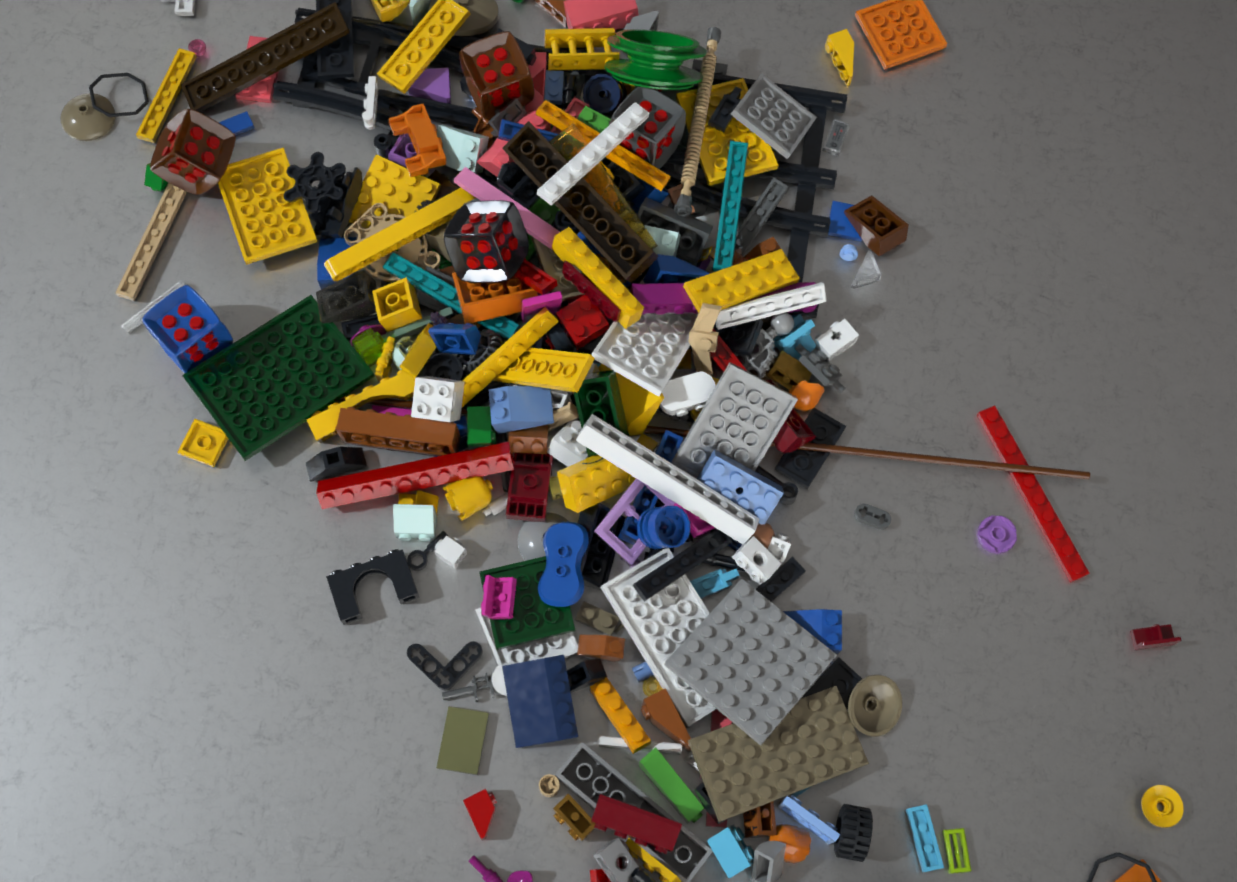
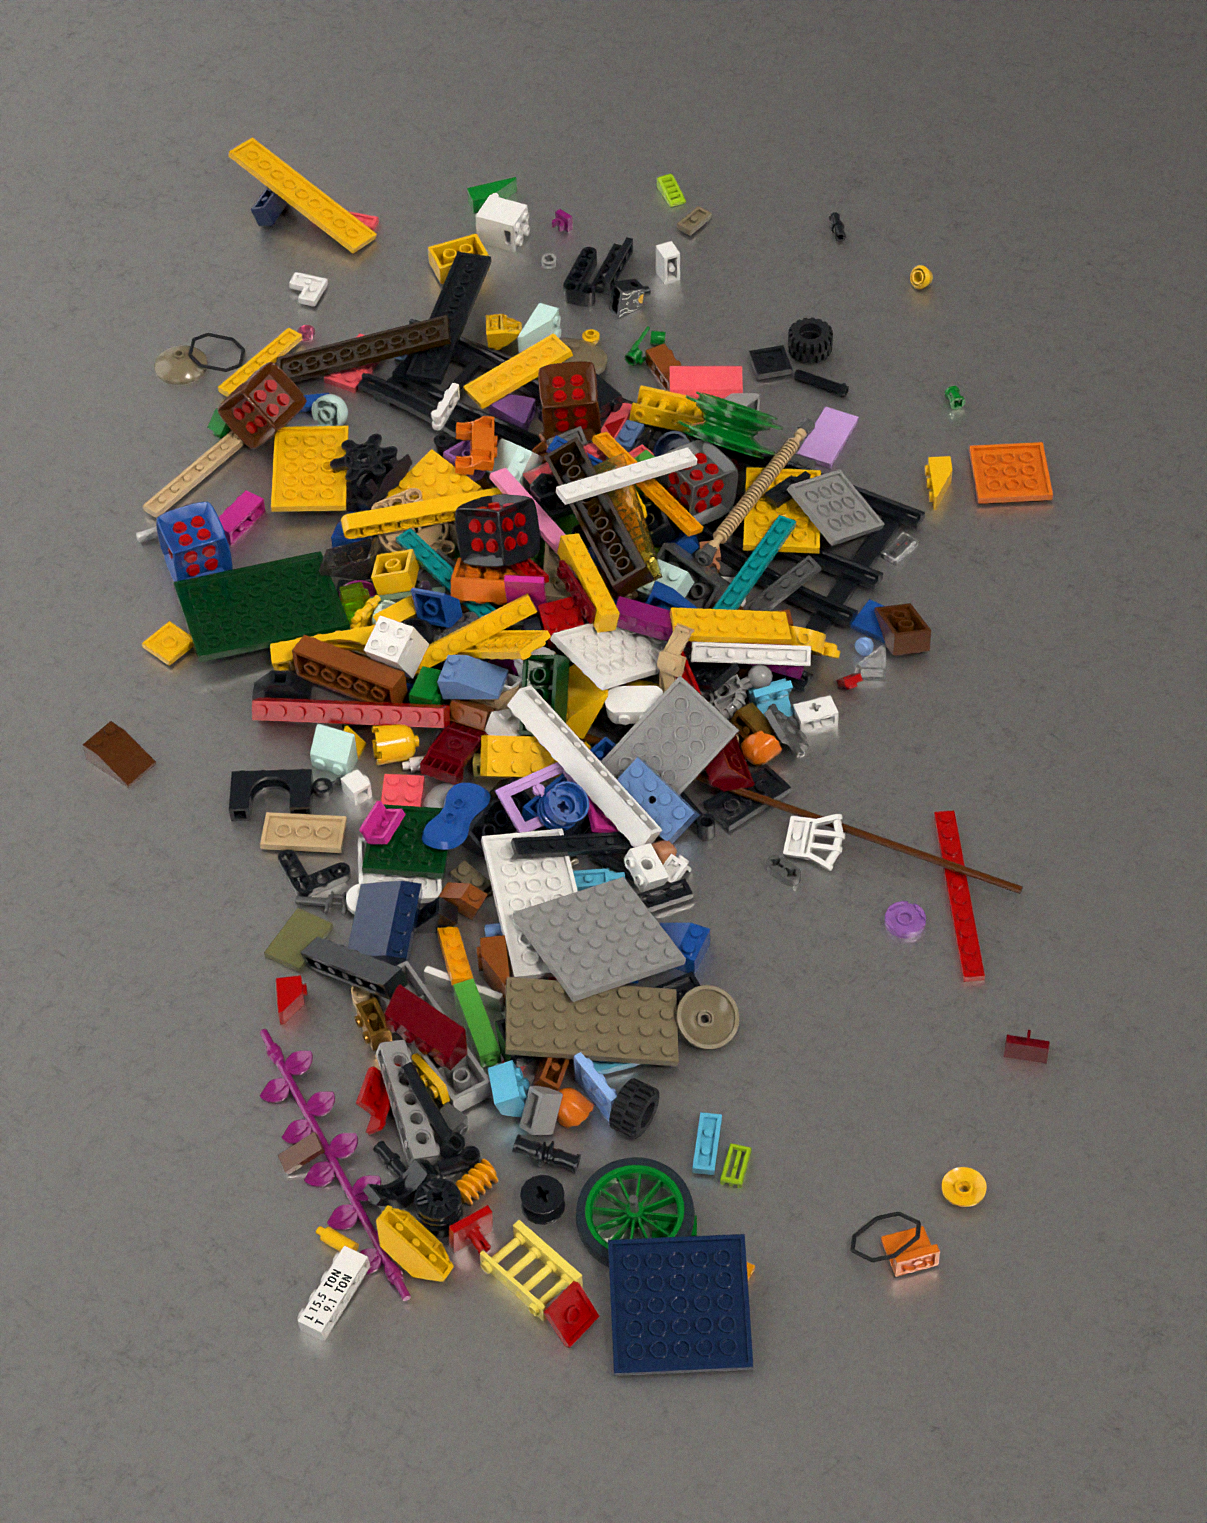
camera: 25 degrees right, 20 degrees down
none -> reddish brown slope [83,721,156,788]
none -> dark pink brick [219,490,266,546]
none -> tan plate [260,812,347,853]
none -> black brick [300,937,408,1000]
none -> light aqua cylinder [311,394,348,426]
none -> coral plate [381,774,425,807]
none -> white plate [783,814,845,871]
none -> yellow piece [789,626,841,659]
none -> lavender tile [797,407,859,469]
none -> red plate [836,673,863,690]

